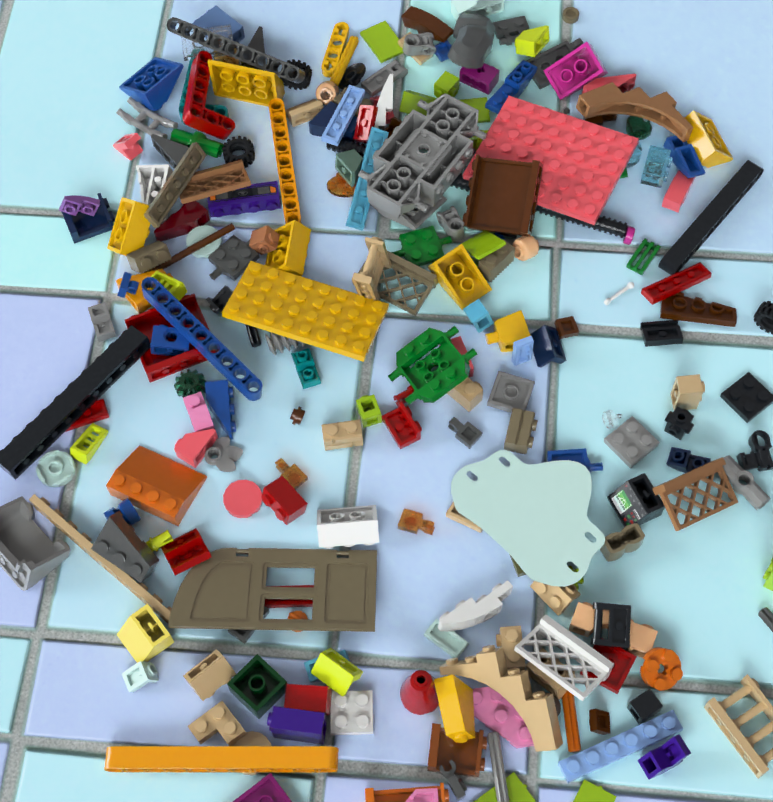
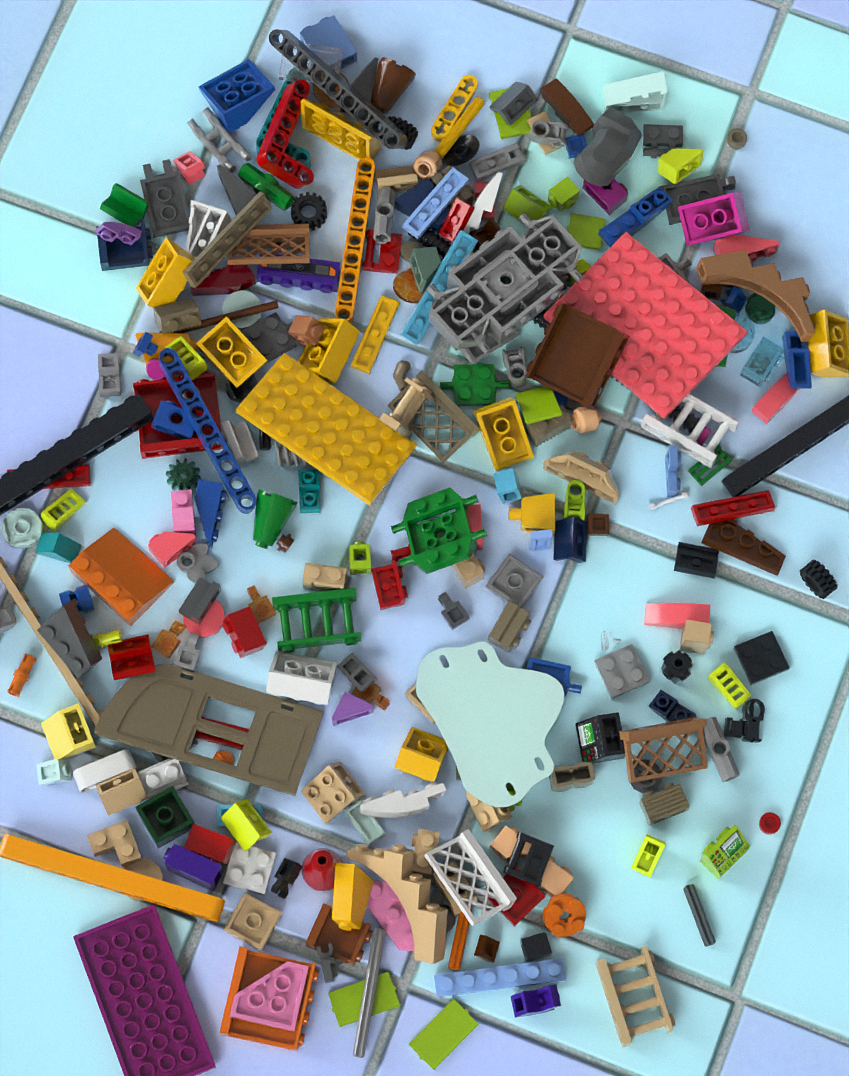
camera: 10 degrees right, 10 degrees up
none -> orange pin [7,654,37,697]
none -> teal slope [35,533,82,563]
none -> white beam [72,749,138,793]
none -> green panel [100,183,149,227]
none -> white plate [137,758,189,799]
none -> dark grey tile [140,159,190,238]
none -> dark pink tile [146,358,165,380]
none -> clear orange plate [151,620,186,659]
none -> light grey plate [174,633,200,672]
none -> dark grey panel [179,578,221,625]
none -> yellow slope [196,316,268,388]
none -> white bracket [221,420,260,466]
none -> tan plate [224,892,283,951]
none -> green cone [252,489,298,549]
none -> black plate [270,858,303,899]
none -> green fence [272,588,361,653]
none -> tan bracket [301,762,365,823]
none -> medium lavender slope [332,692,373,726]
none -> dark grey slope [337,652,377,693]
none -> yellow tile [351,295,400,374]
none -> red plate [362,229,402,274]
none -> reddish brown cone [371,57,416,114]
none -> light grey piece [373,187,395,244]
none -> dark tan arm [393,360,411,391]
none -> yellow slope [394,727,449,783]
none -> dark tan tile [400,241,420,262]
none -> dark grey panel [489,82,538,126]
none -> tan wedge [543,451,620,505]
none -> lime piece [563,480,585,521]
none -> dark grey gear [629,759,662,793]
none -> neon yellow slope [631,834,666,877]
none -> dark tan brick [639,783,690,826]
none -> white fence [641,394,738,468]
none -> coral slope [644,603,710,629]
none -> medium blue plate [665,445,682,497]
none -> neon yellow slope [707,662,751,710]
none -> blue tile [720,286,747,315]

